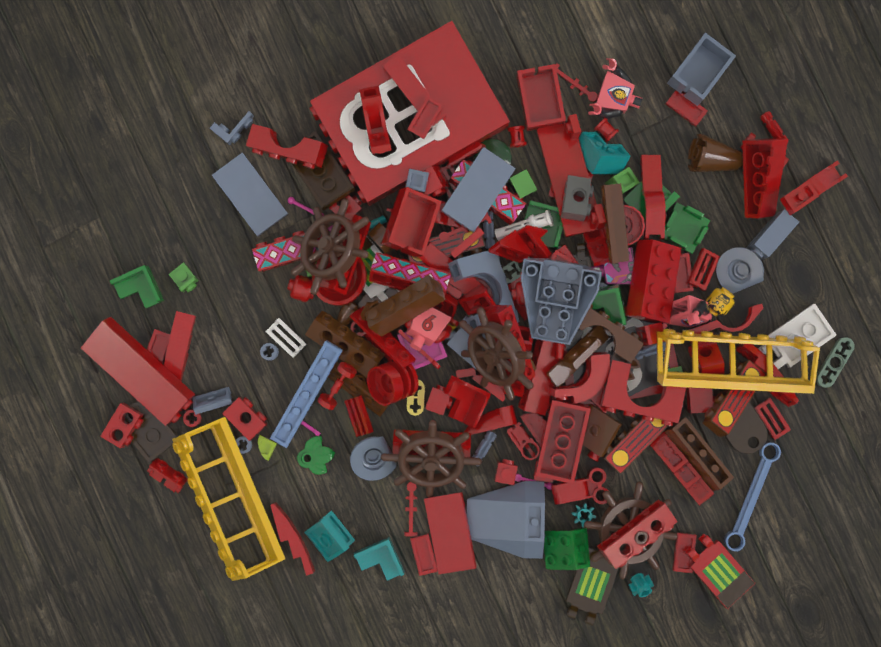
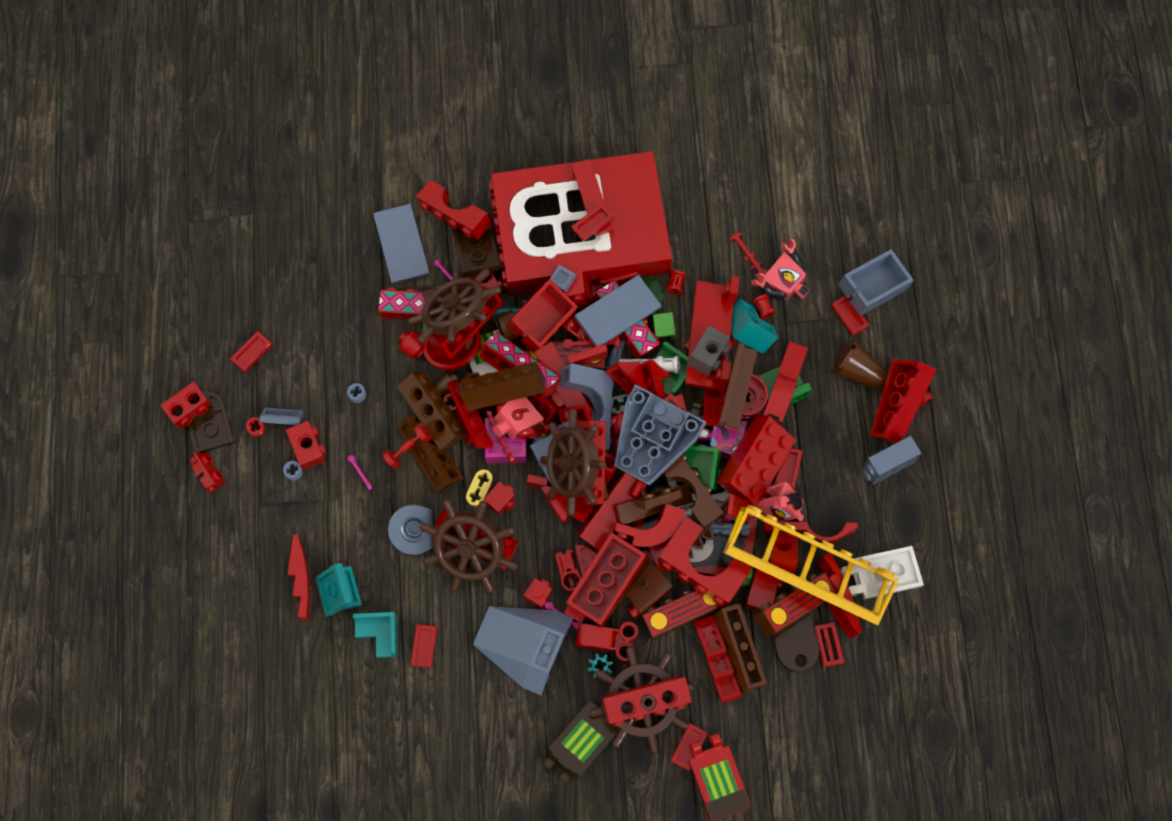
camera: 25 degrees right, 15 degrees down
red brick [81,317,195,426] -> none
green panel [110,265,164,309] -> none
red slope [164,311,196,382] -> none
bright green bracket [169,262,199,293] -> none
yellow window [172,417,285,581] -> none
sand blue bracket [210,111,254,145] -> none
lime tile [258,435,277,461] -> none
white tile [265,318,307,358] -> none
medium blue tile [270,340,343,448] -> none
green plate [297,436,335,475] -> none
red tile [345,395,374,437] -> none
red arch [359,86,391,154] -> none
red wheel [367,360,419,406] -> none
red piece [404,482,417,537] -> none
red tile [424,492,477,574] -> none
red panel [444,376,491,428] -> none
red piece [464,405,517,435] -> none
sand blue axle [472,430,497,466] -> none
red piece [516,64,566,131] -> none
green bracket [544,528,590,570] -> none
bright green bracket [605,167,640,194] -> none
teal gear [629,573,654,598] -> none
green panel [658,202,710,254] -> none
red tile [687,248,720,291] -> none
yellow head [706,287,735,316] -> none
sand blue hat [716,247,764,293] -> none
medium blue piece [724,442,781,551] -> none
red axle [760,111,788,139] -> none
red piece [780,160,848,215] -> none
sand green beam [816,338,855,388] -> none

